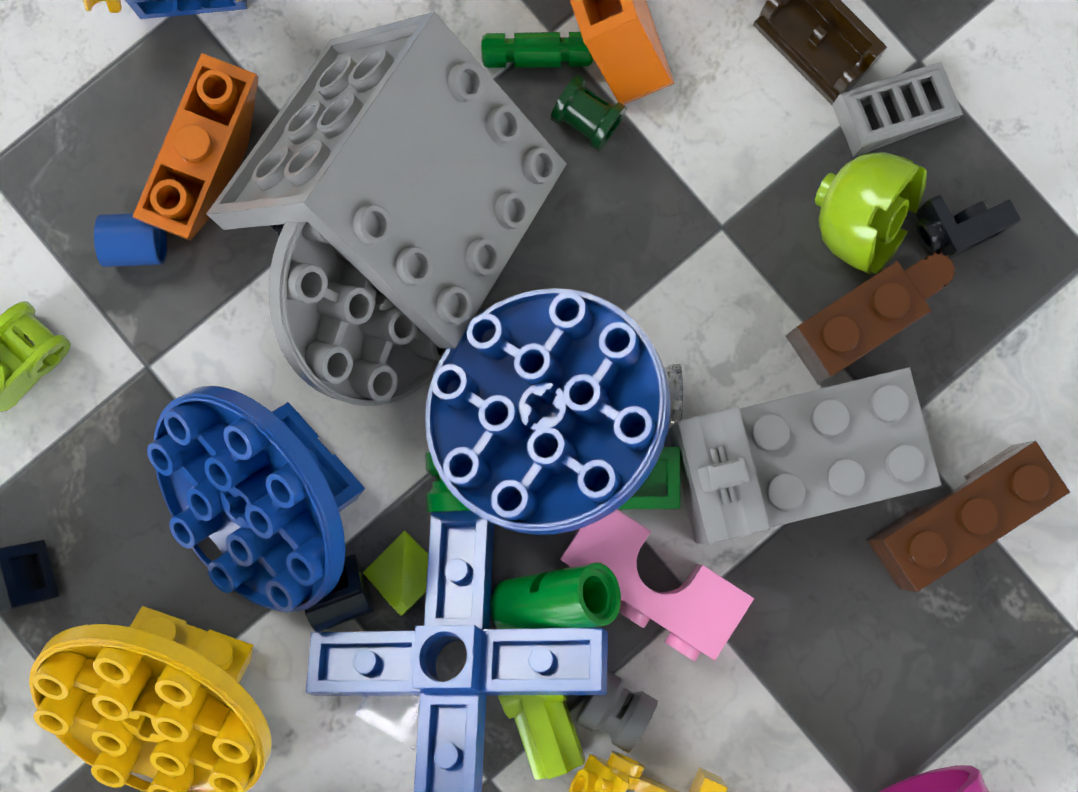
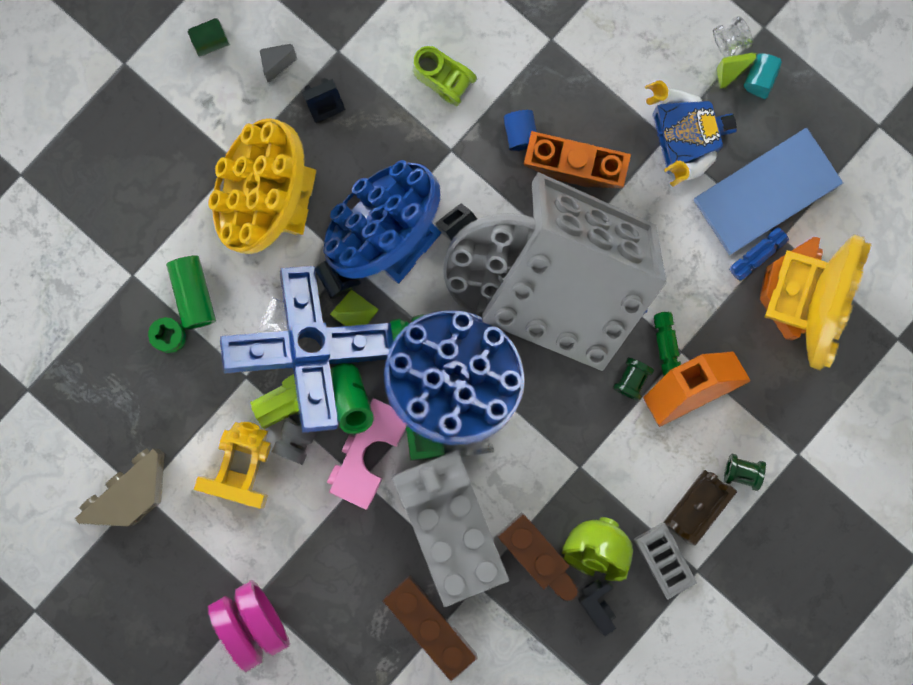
camera: 75 degrees right, 0 degrees up
none -> black tile [435,203,478,241]

